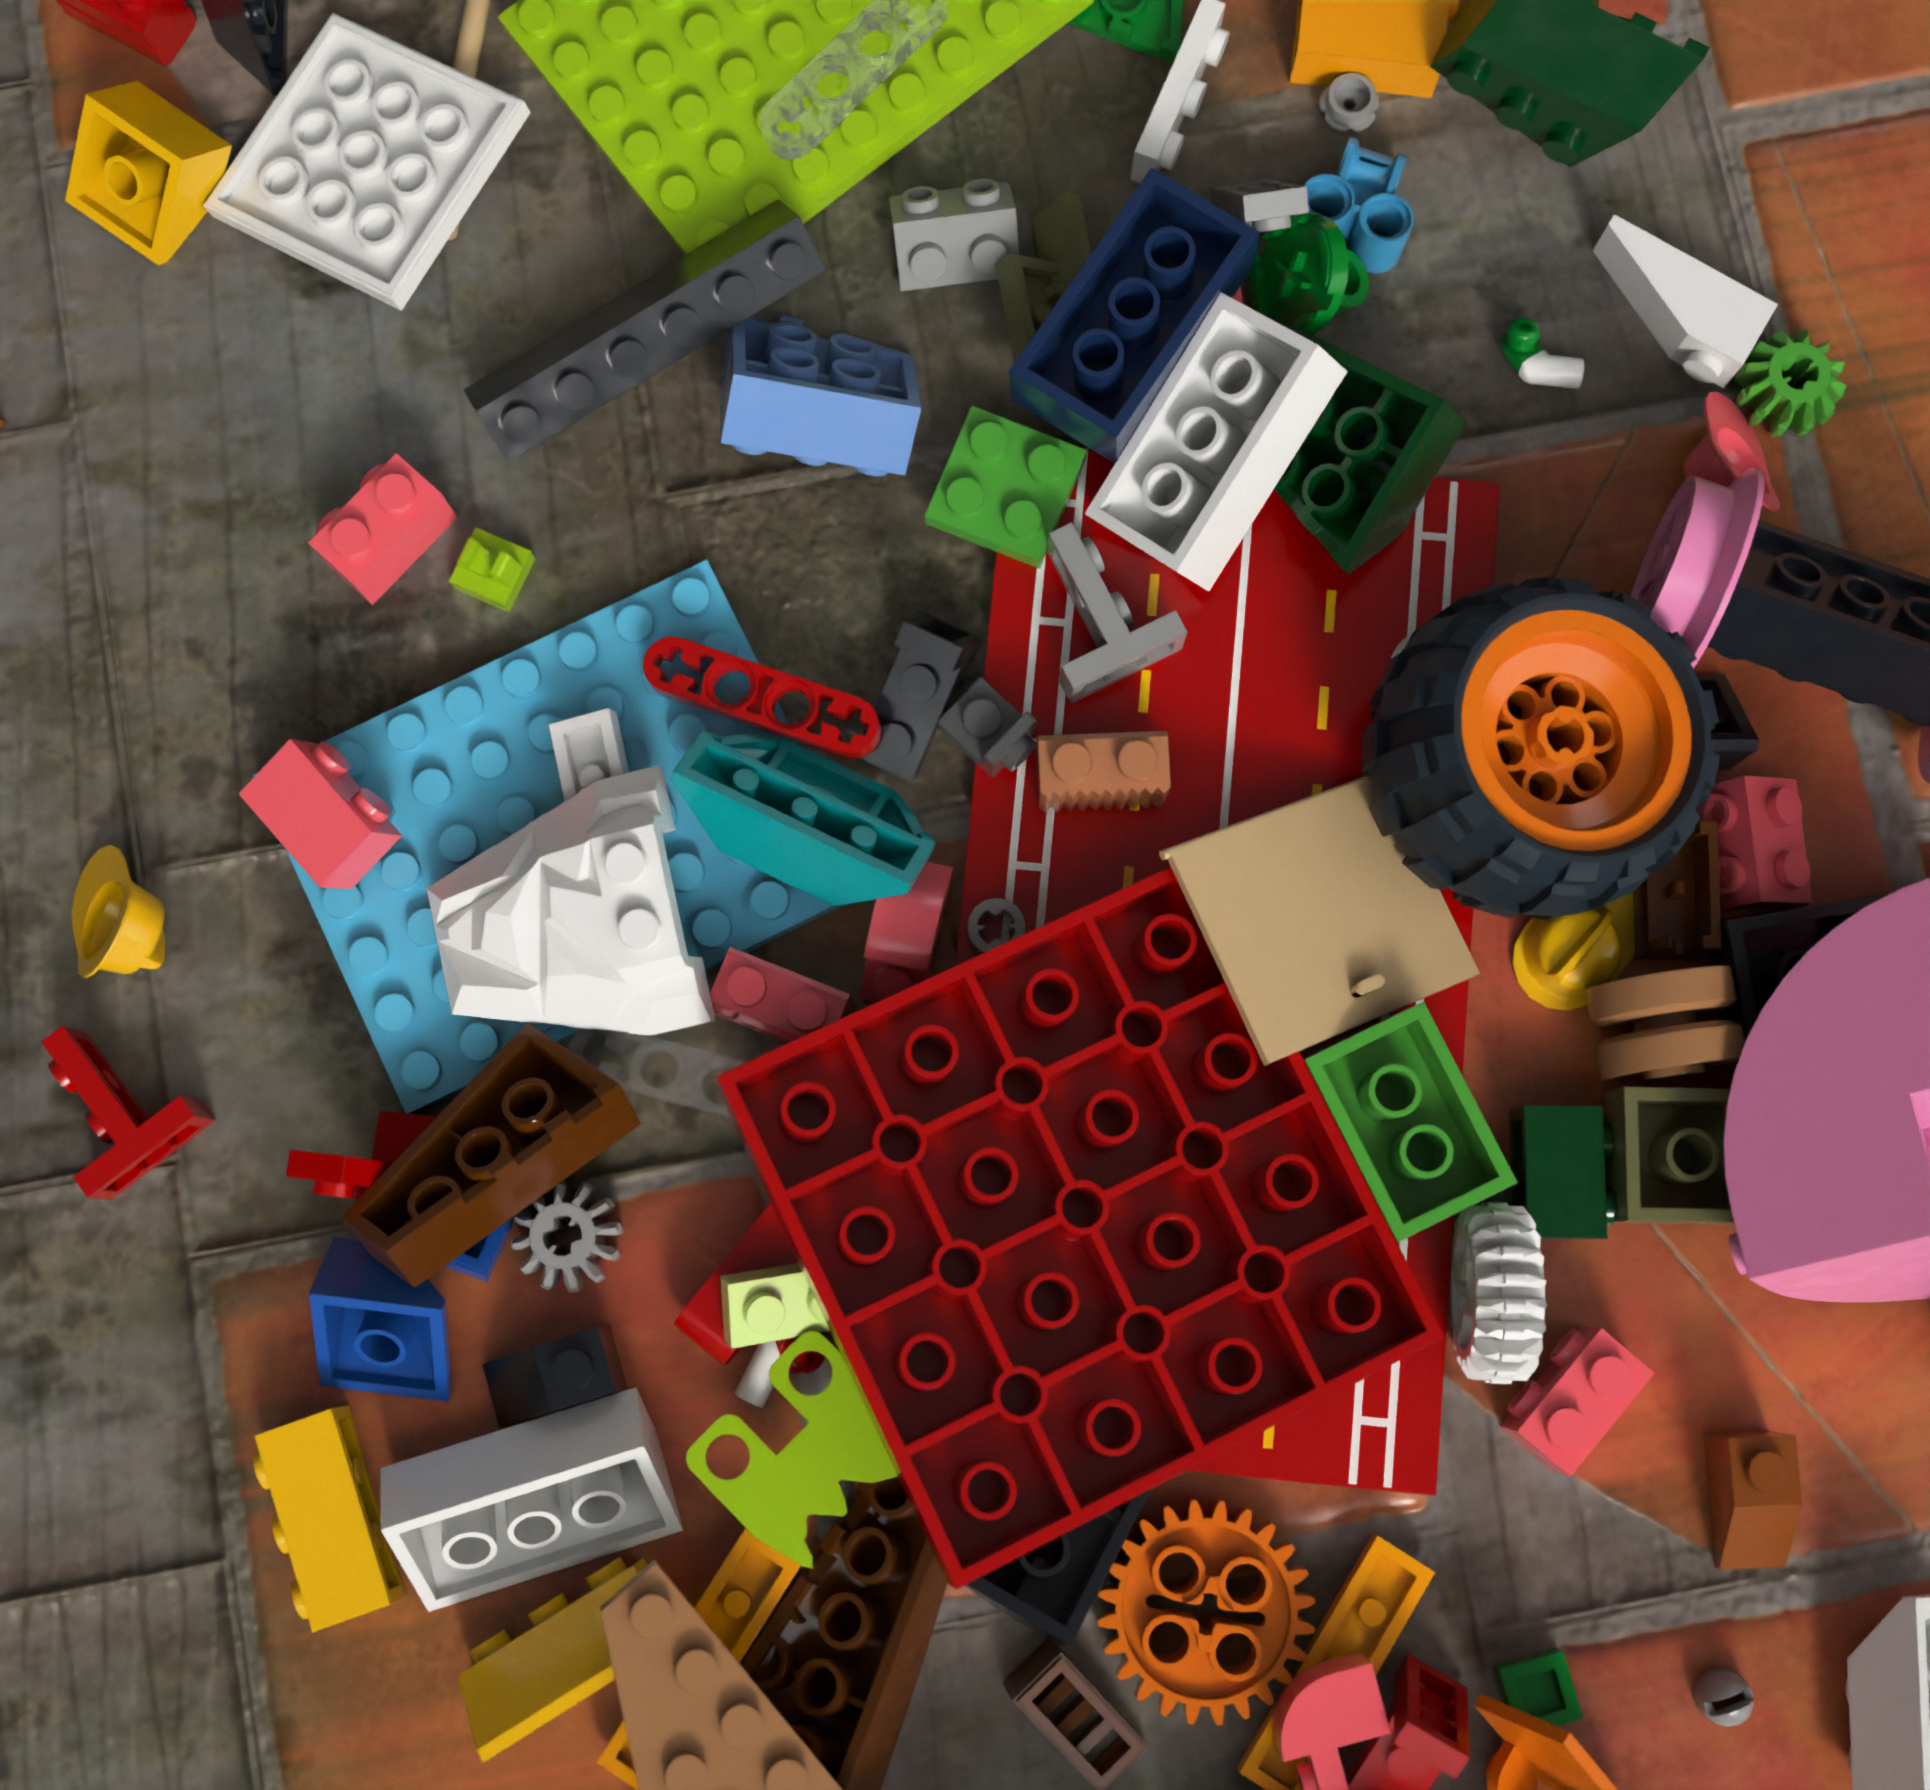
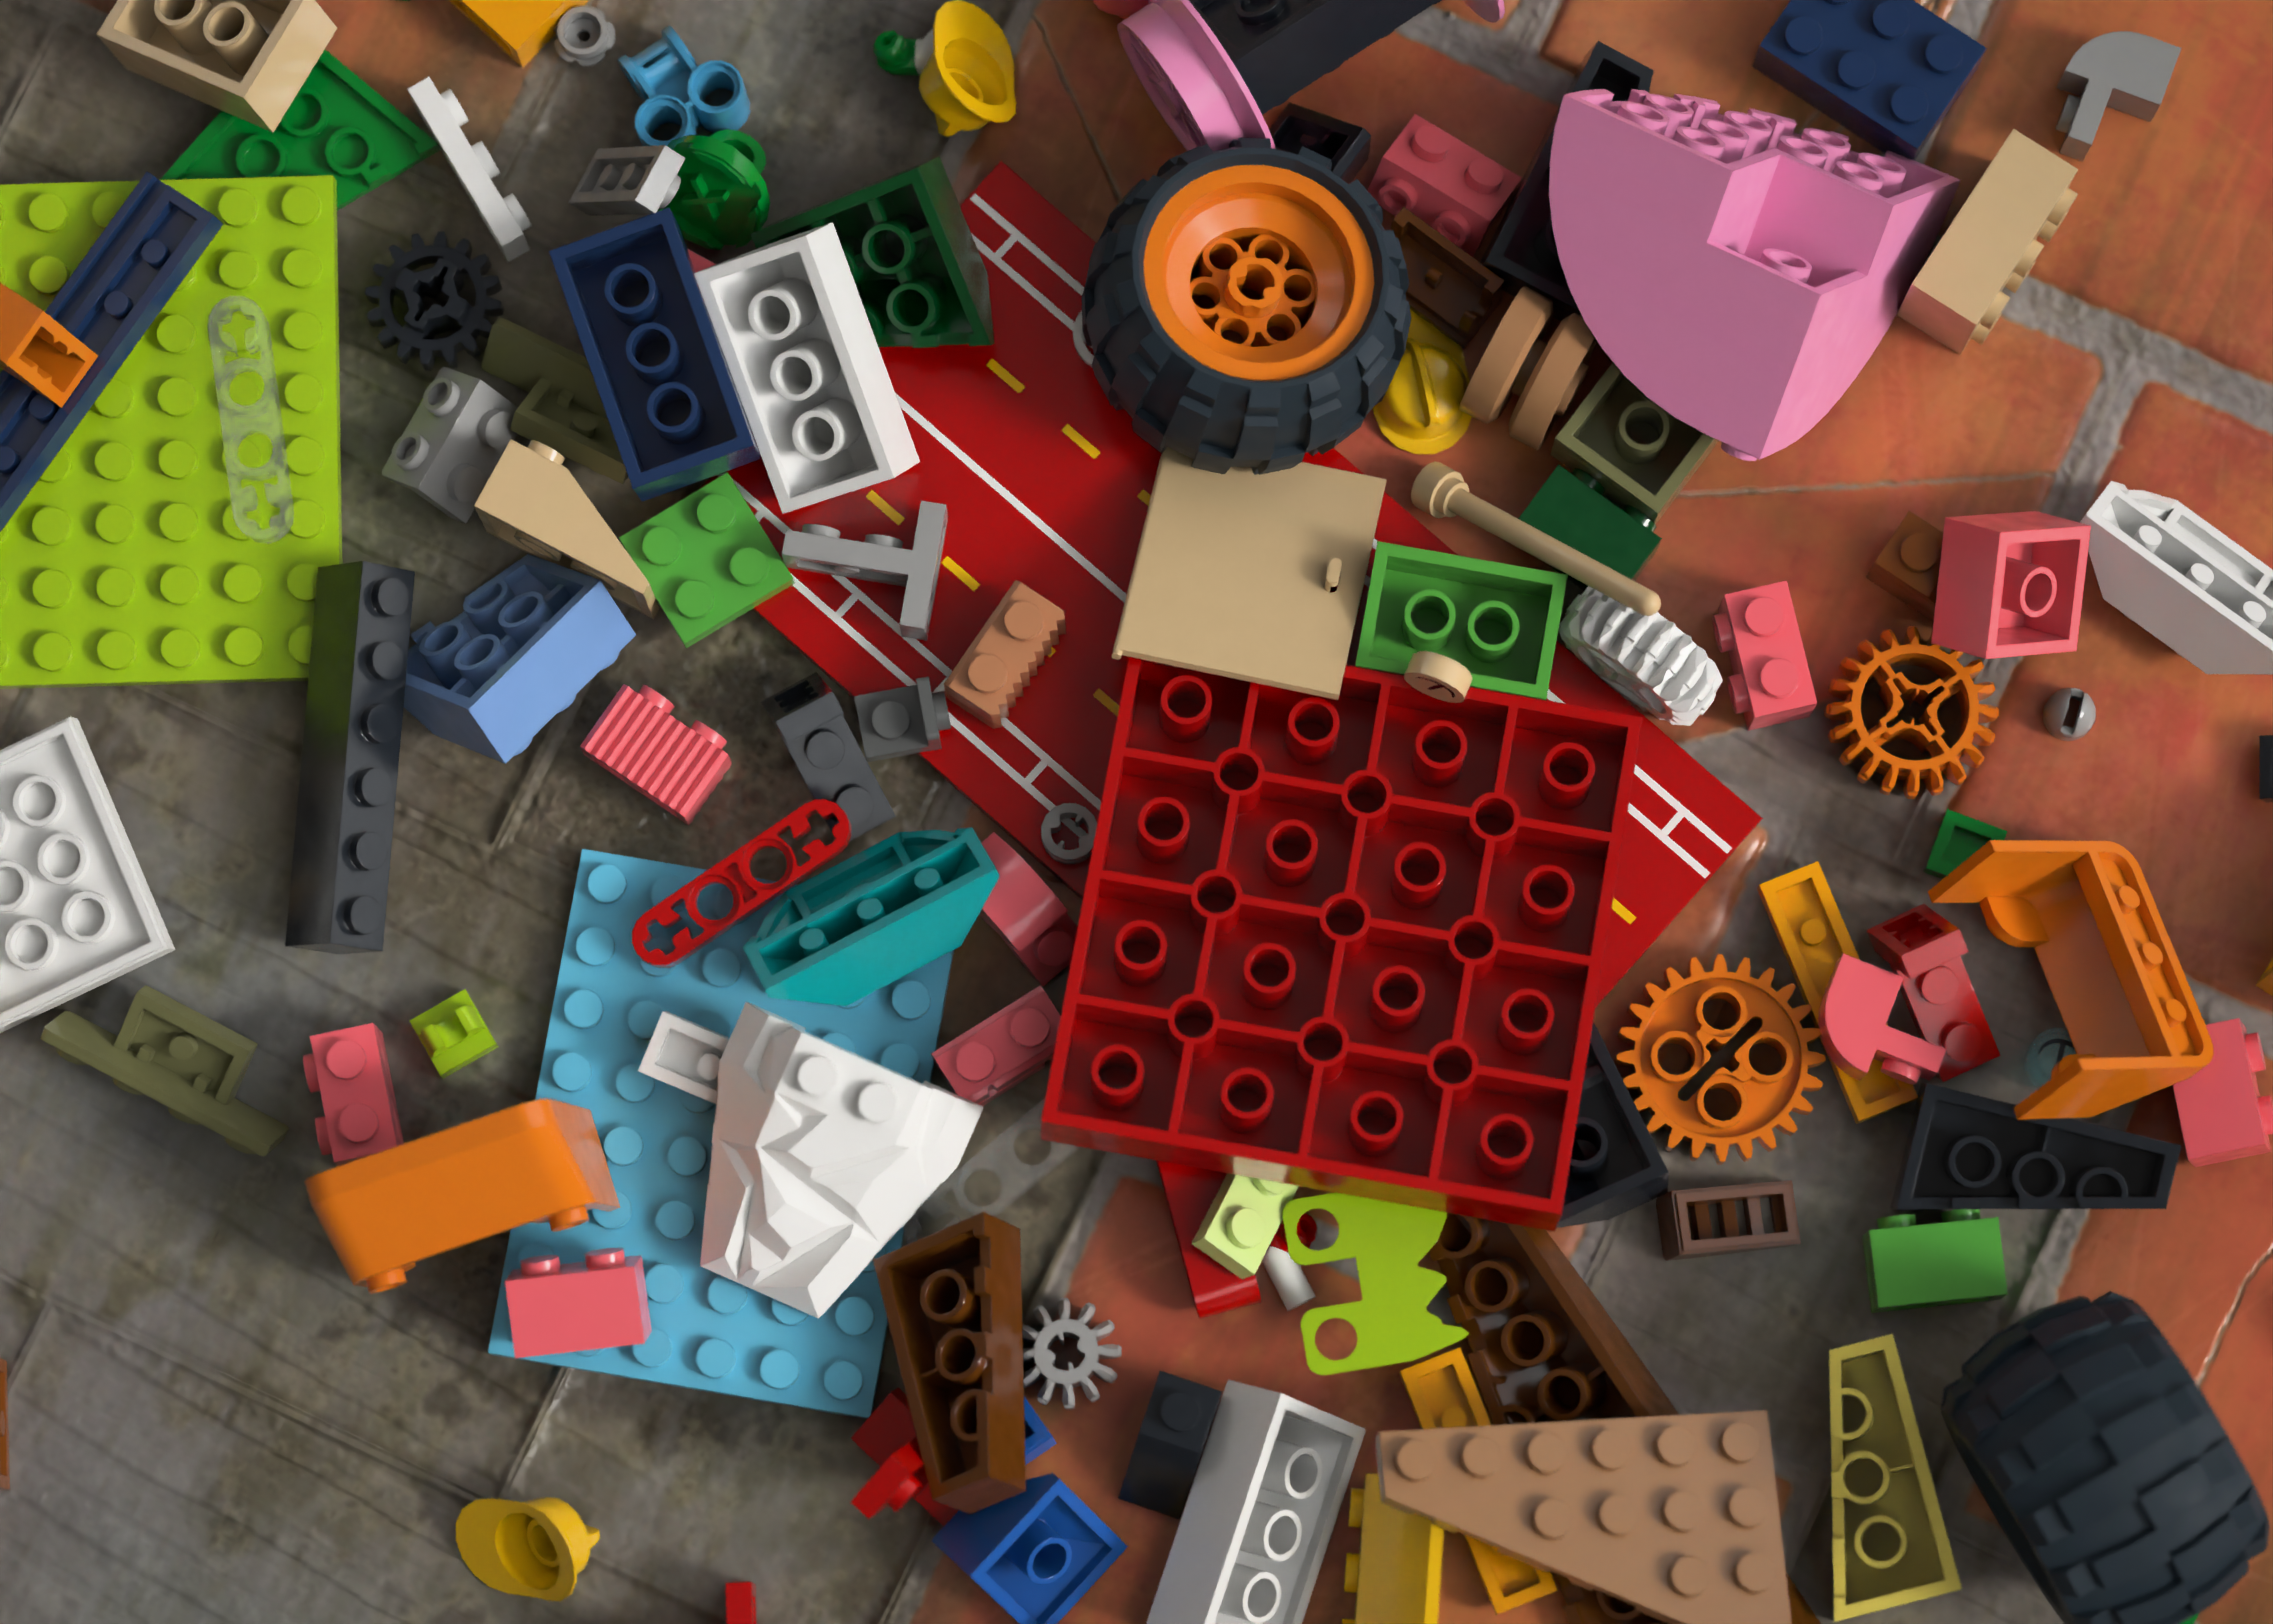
camera: 55 degrees left, 0 degrees up
none -> olive bracket [40,985,289,1156]
none -> orange windscreen [305,1099,621,1294]
none -> black gear [365,231,504,371]
none -> tan slope [474,439,659,619]
none -> coral brick [580,684,732,826]
none -> yellow piece [919,0,1016,137]
none -> tan tile [1404,651,1473,703]
none -> tan piece [1411,462,1661,616]
none -> orange gear [1824,626,1999,799]
none -> coral brick [1931,511,2091,659]

